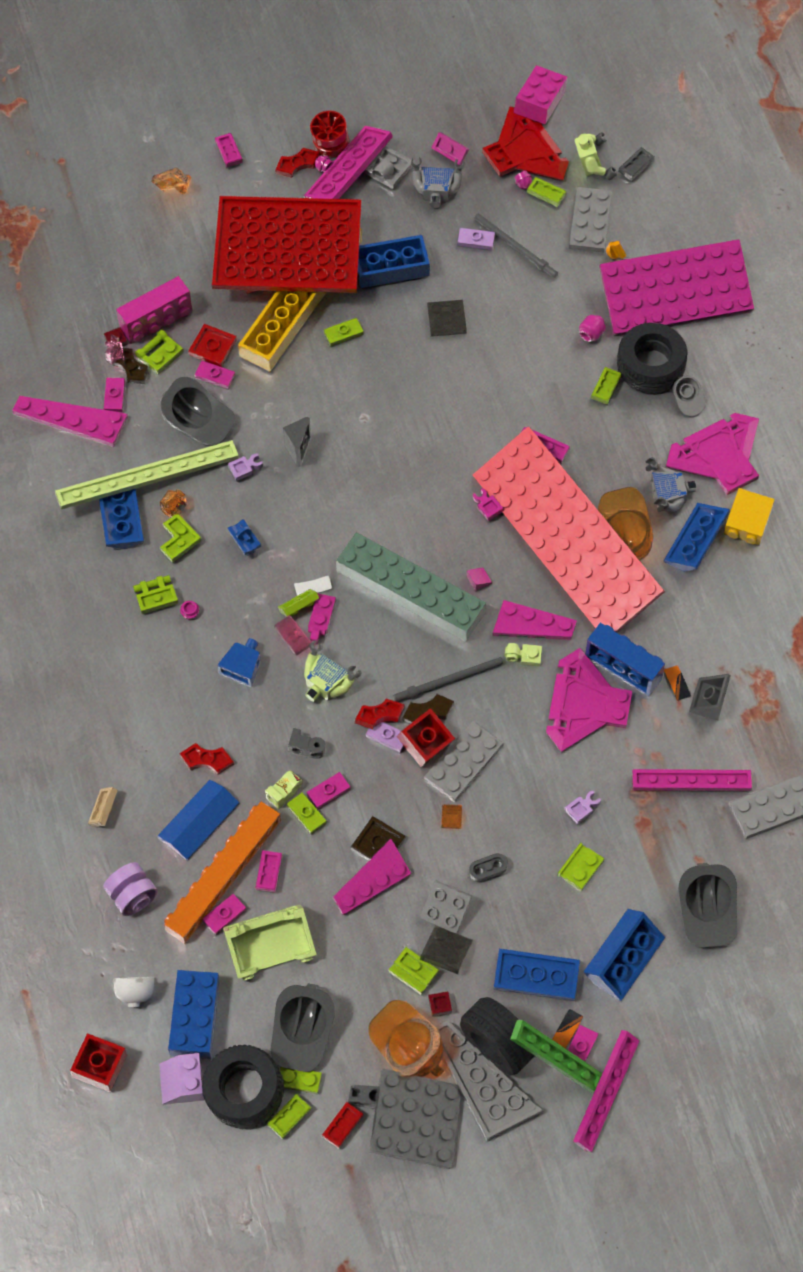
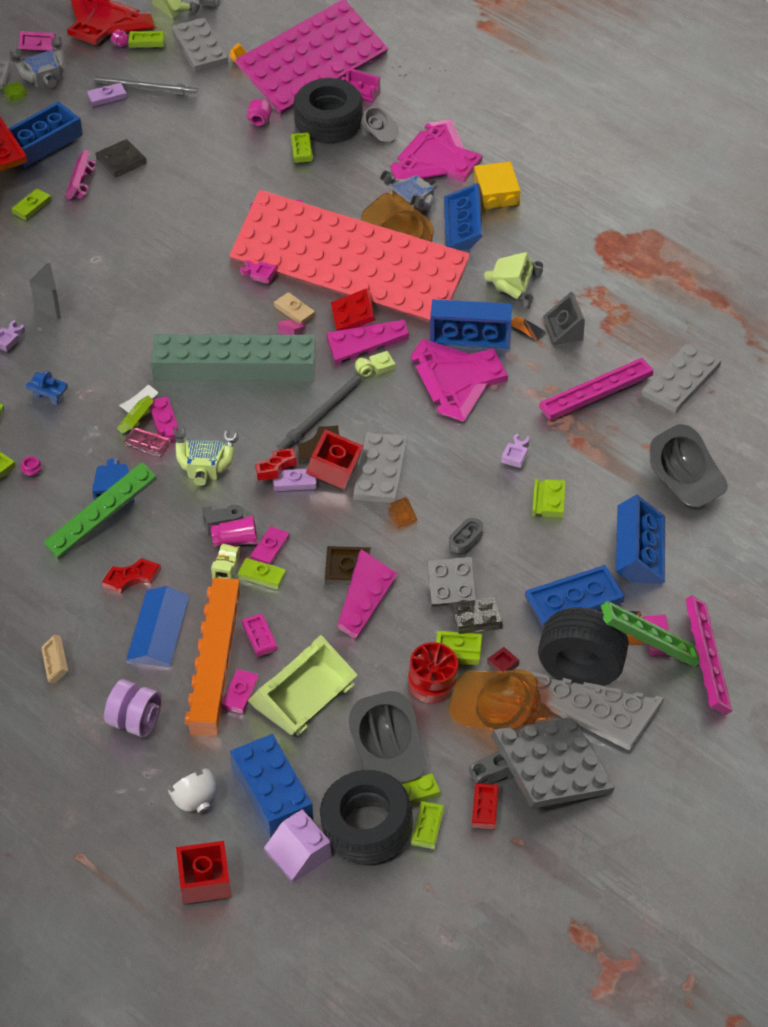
camera: 30 degrees left, 15 degrees down
none -> clear neon green tile [2,81,27,102]
none -> bright green plate [44,462,157,560]
none -> dark pink plate [65,149,96,200]
none -> dark pink plant [211,515,258,547]
none -> tan plate [274,292,315,325]
none -> red plate [331,288,376,331]
none -> dark pink hinge [341,68,381,103]
none -> red wheel [407,642,458,704]
none -> yellowish green torso [484,252,543,309]

